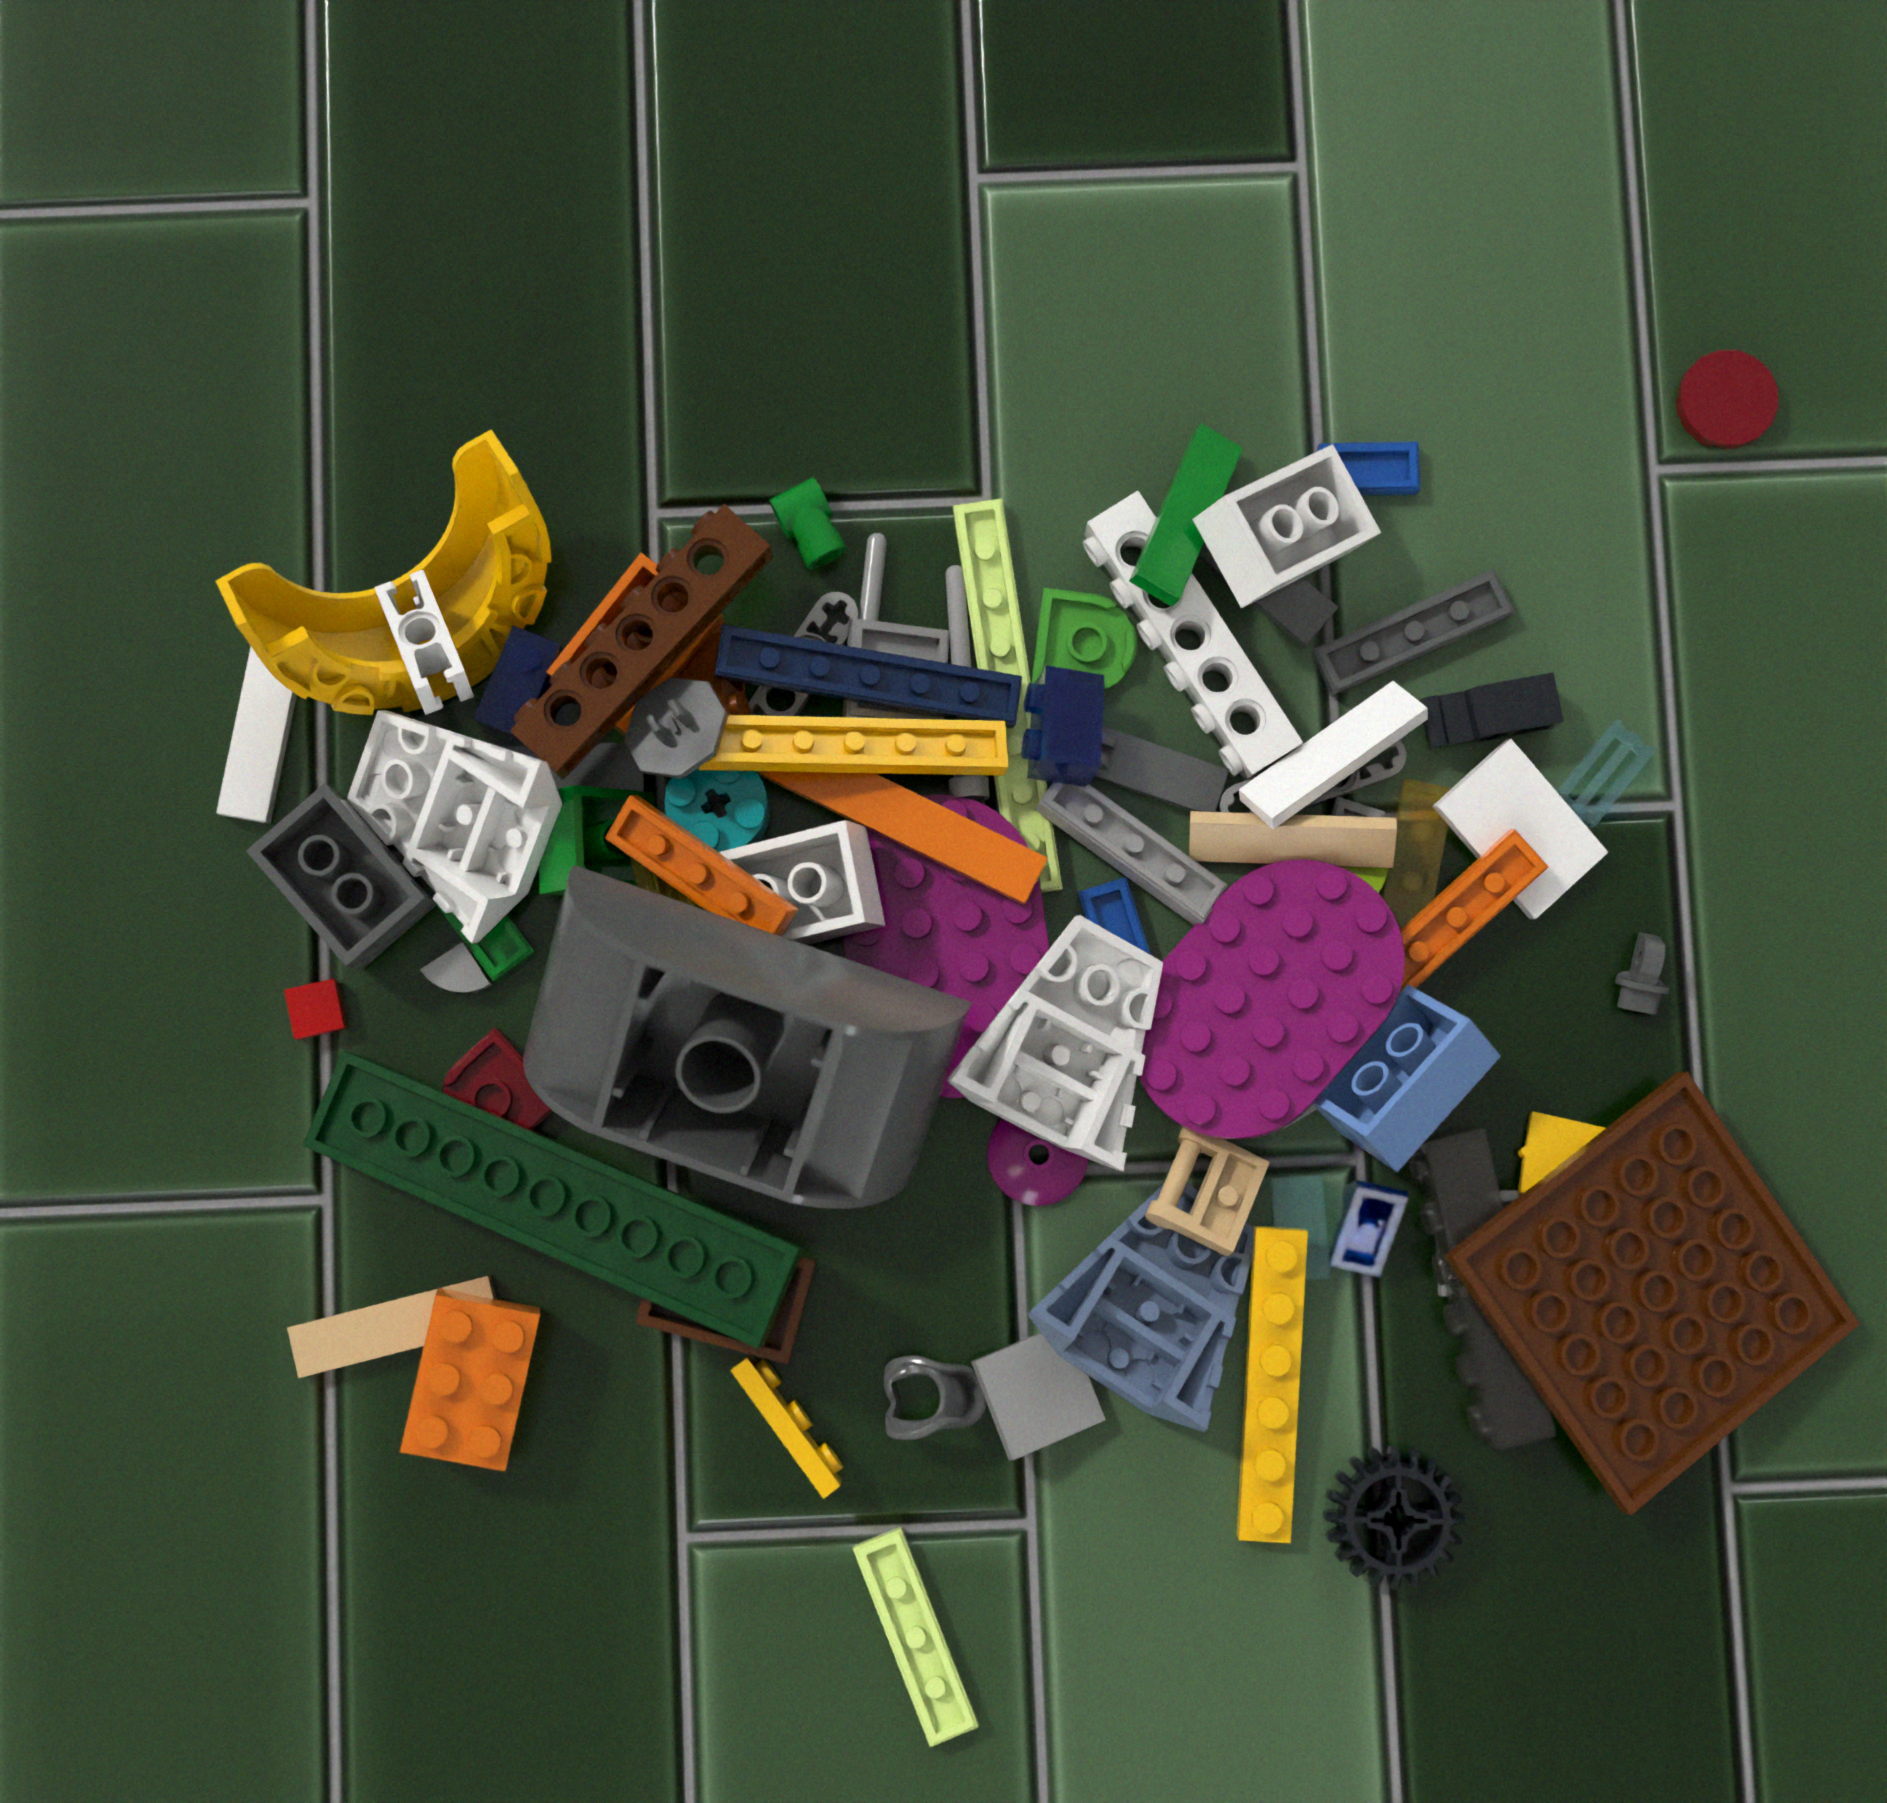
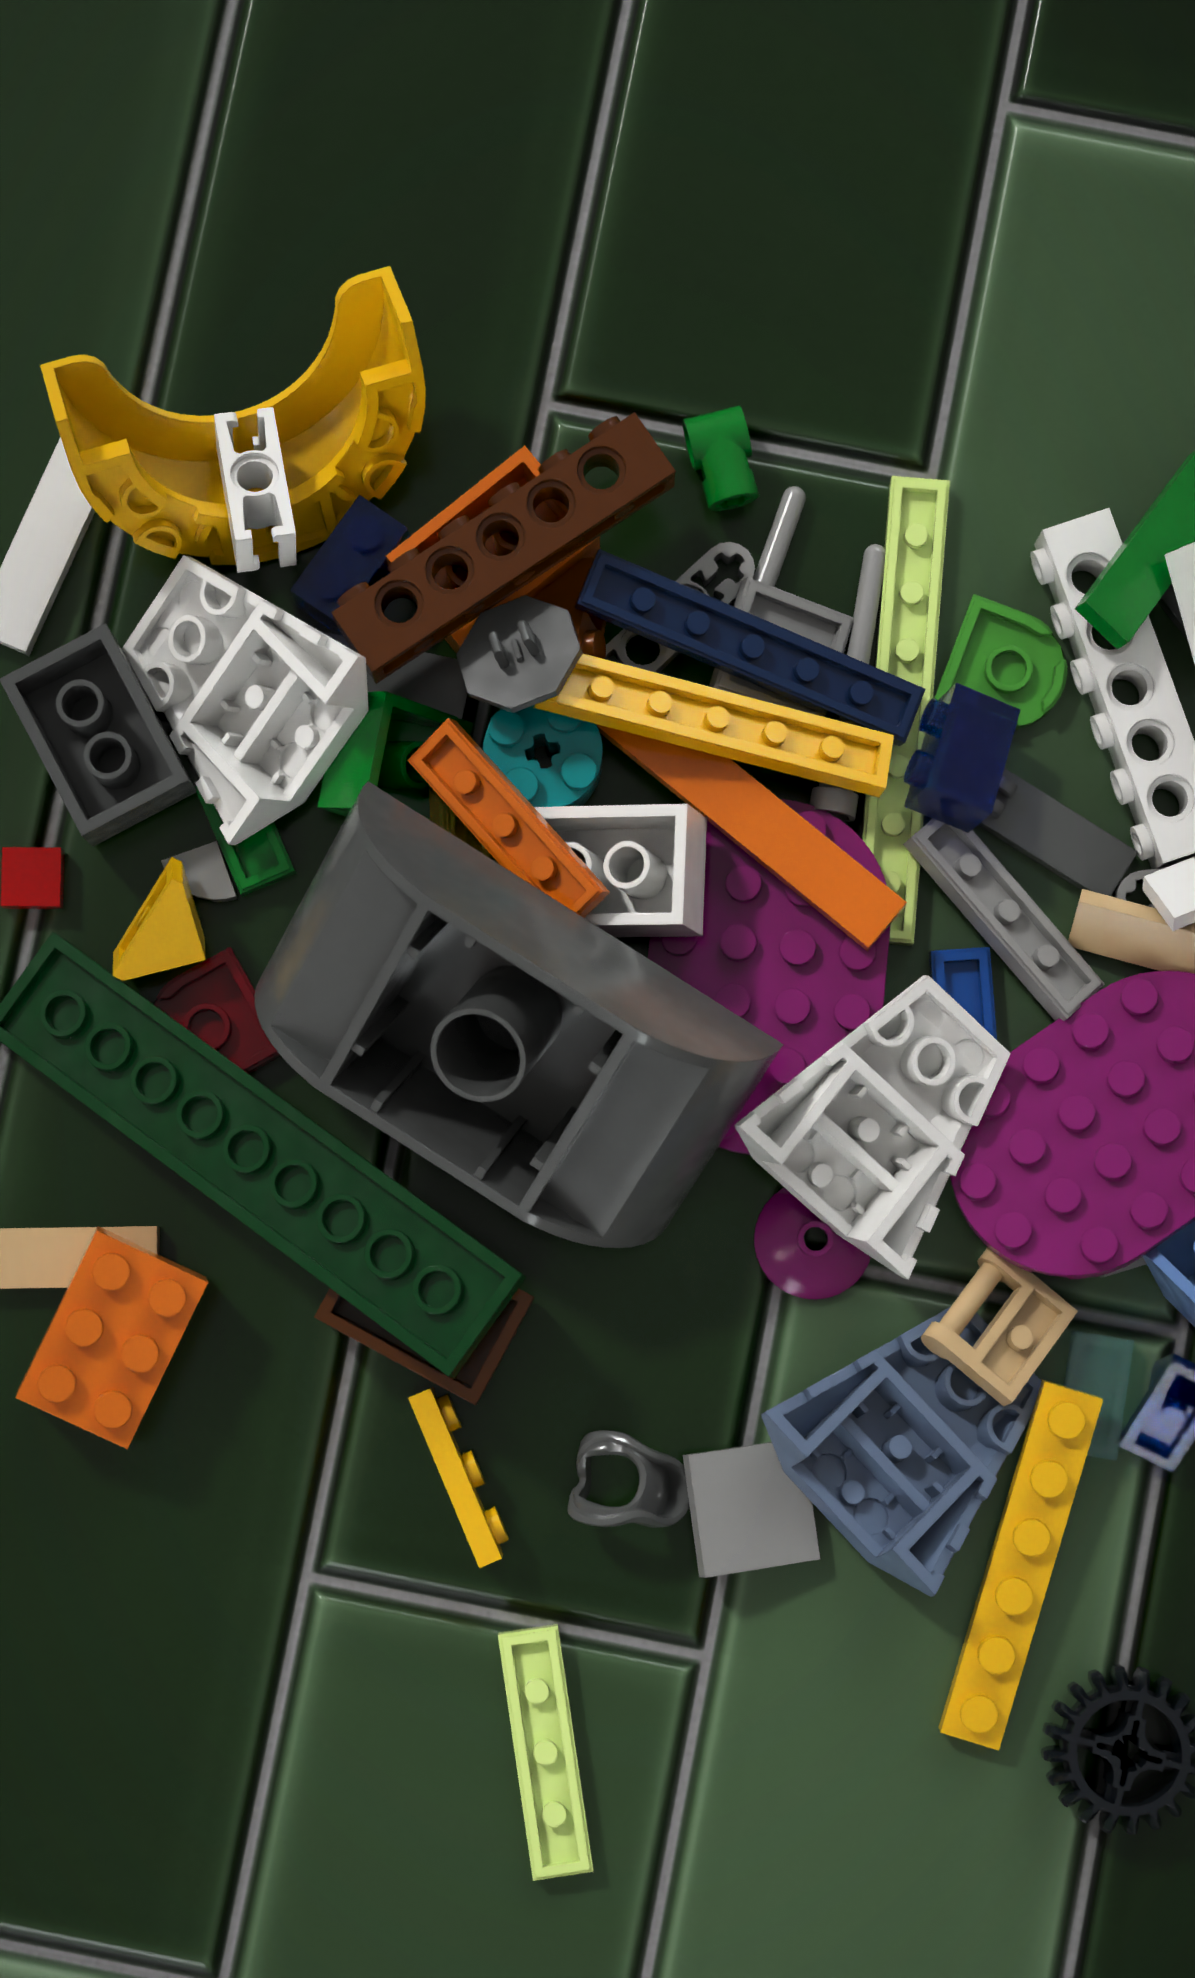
camera: 15 degrees right, 0 degrees up
none -> yellow slope [113,857,206,981]

